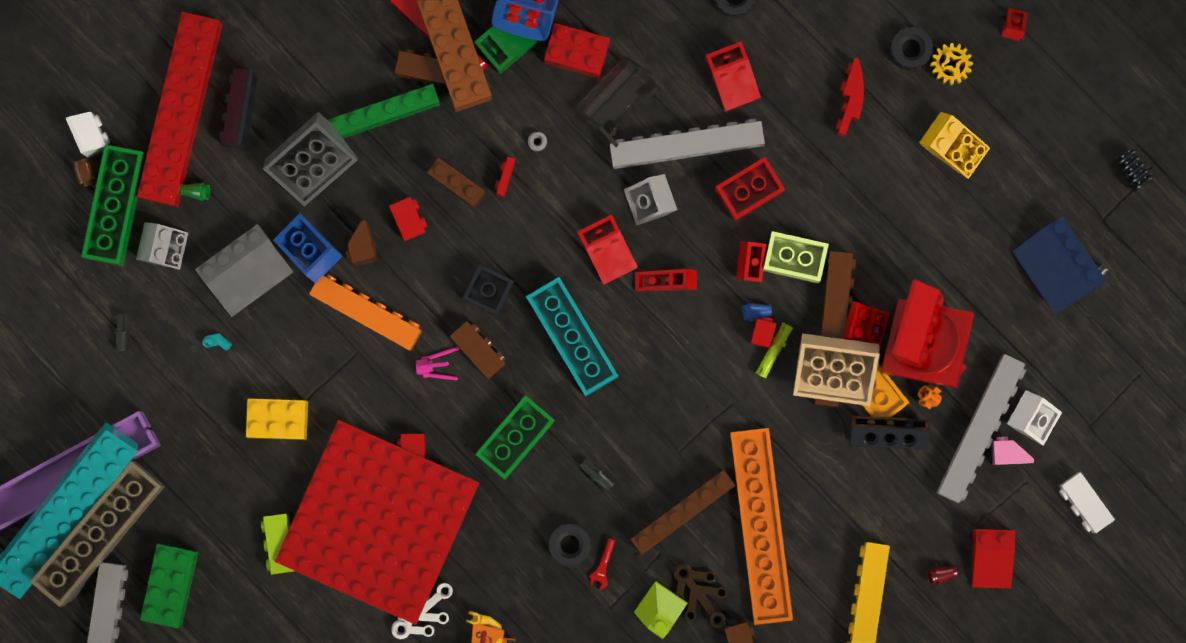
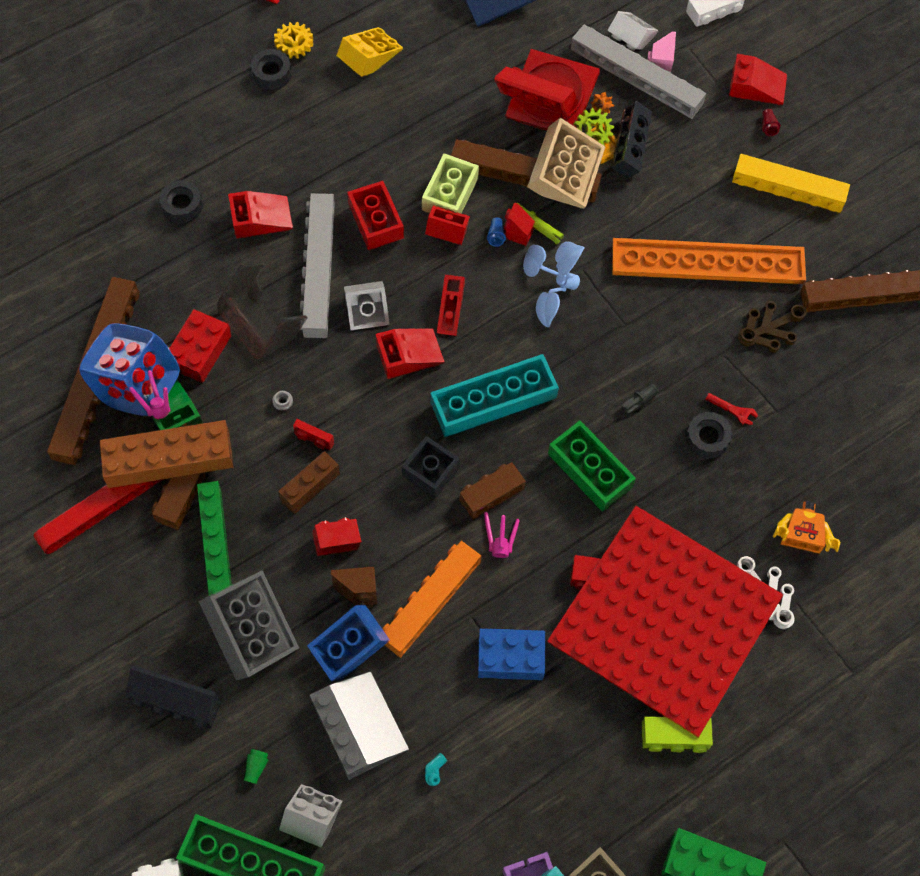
camera: 90 degrees left, 20 degrees down
red brick [137,12,223,208] -> none
yellow brick [246,399,308,440] -> none
reddish brown brick [631,470,735,555] -> none
lime slope [634,581,687,639] -> none
red slope [835,58,864,137] -> none
red brick [842,302,890,350] -> none
none -> dark pink plant [129,370,171,419]
none -> blue brick [478,628,545,680]
none -> light blue plant [523,241,584,327]
none -> lime gear [574,108,614,145]

